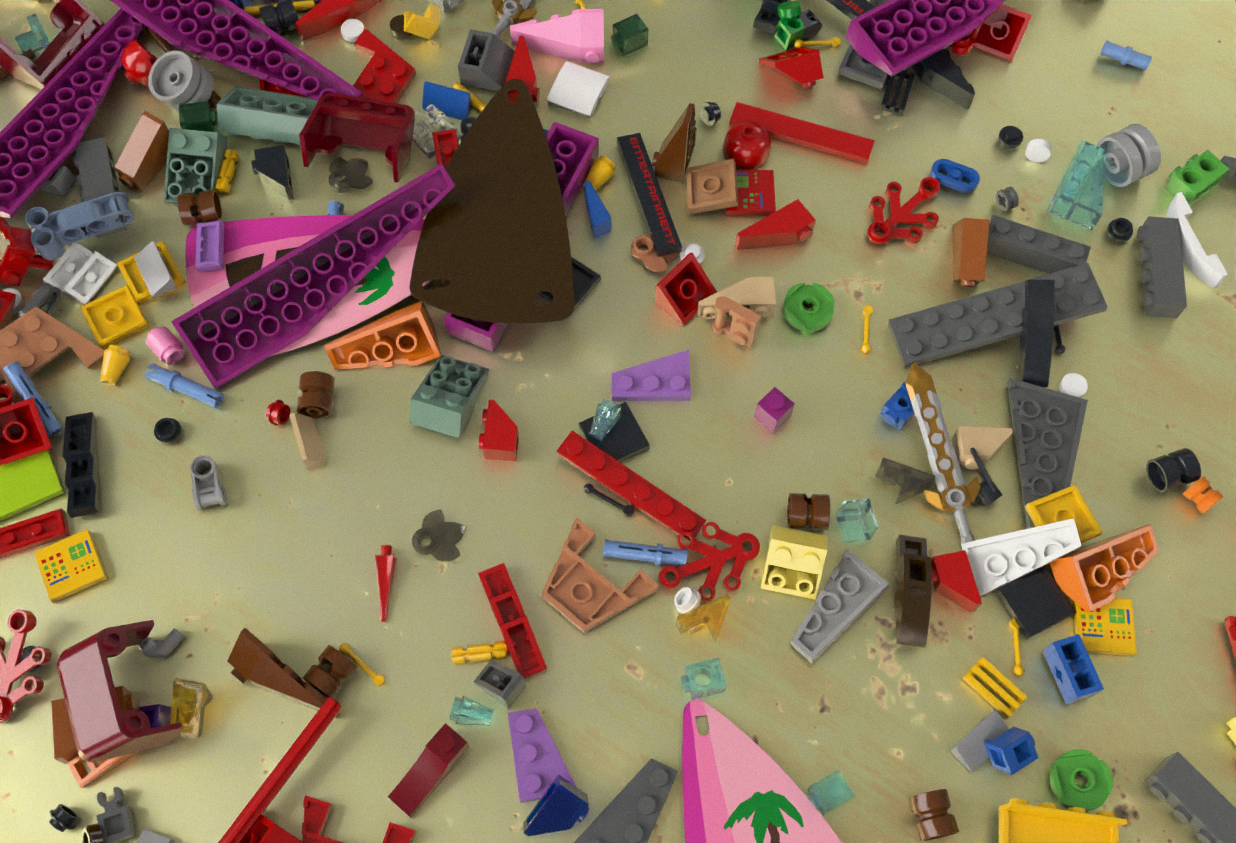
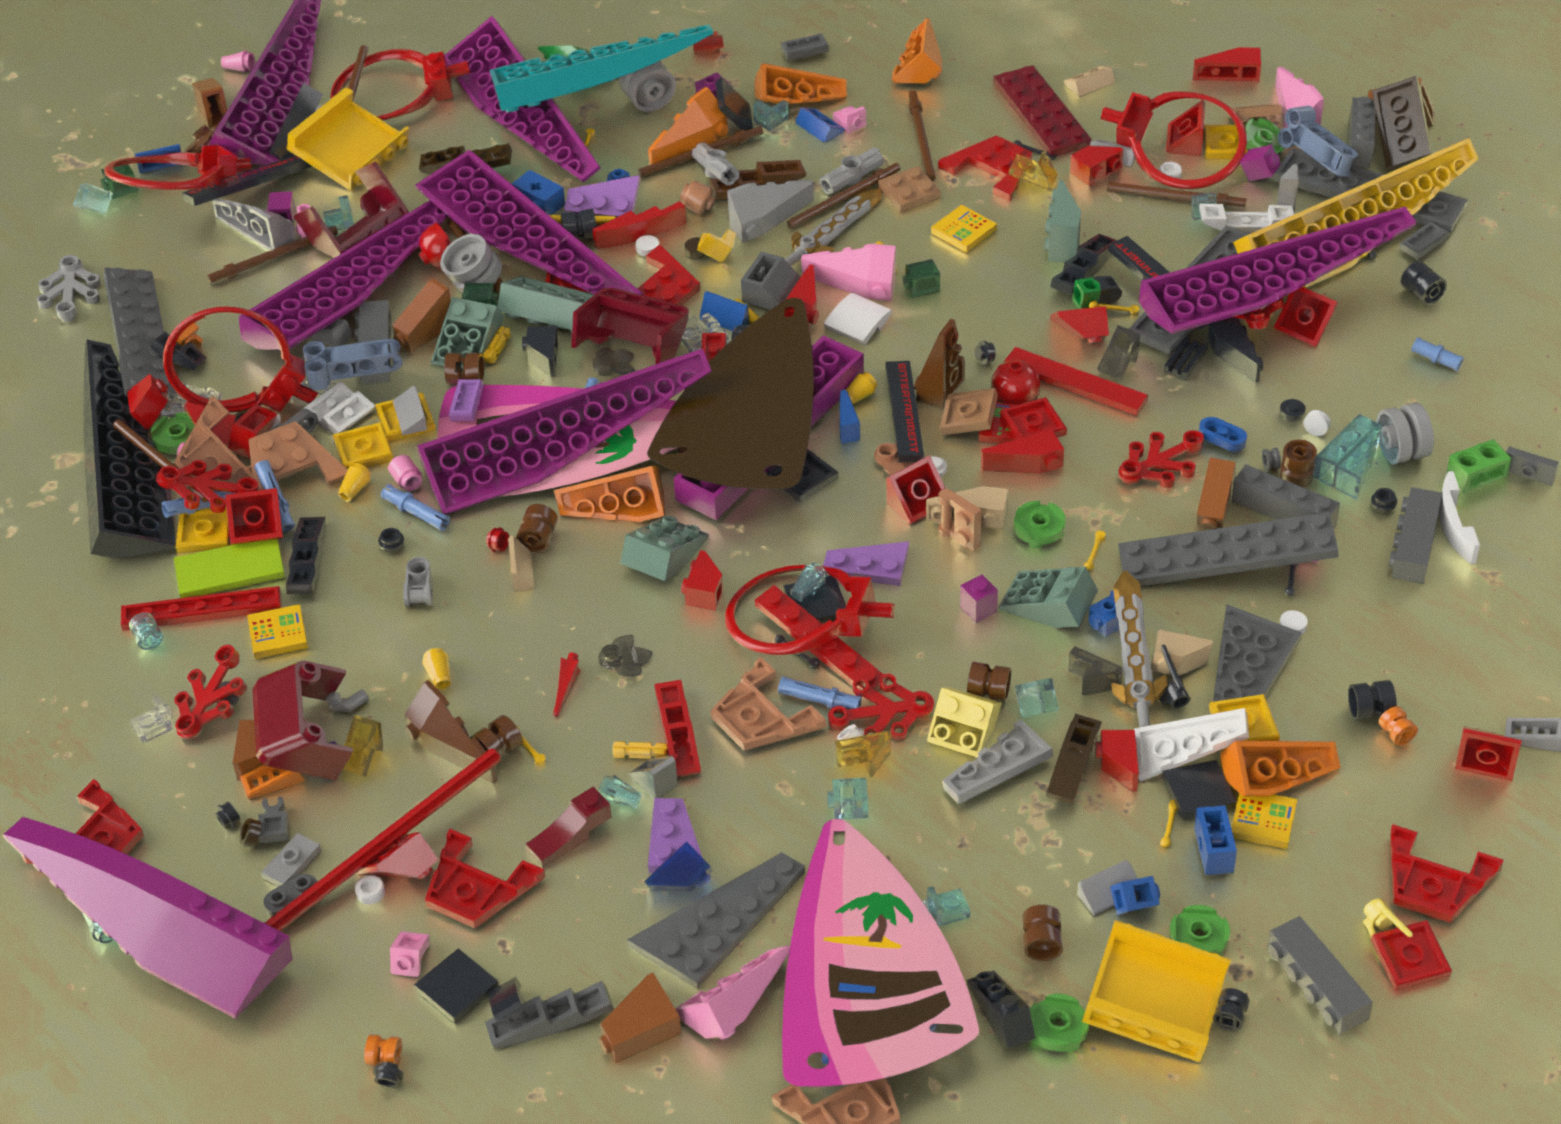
camera: 15 degrees right, 20 degrees down
green tile [777,1,802,18] -> none
yellow tile [962,656,1028,719] -> none
black slope [1020,280,1055,387] -> none
none -> yellow cone [422,648,451,690]
none -> red brick [725,565,895,655]
none -> sand green slope [998,567,1098,628]
none -> red tile [1000,397,1067,439]
none -> clear smoke slope [1097,325,1141,380]
none -> reddish brown wheel [1280,439,1317,488]

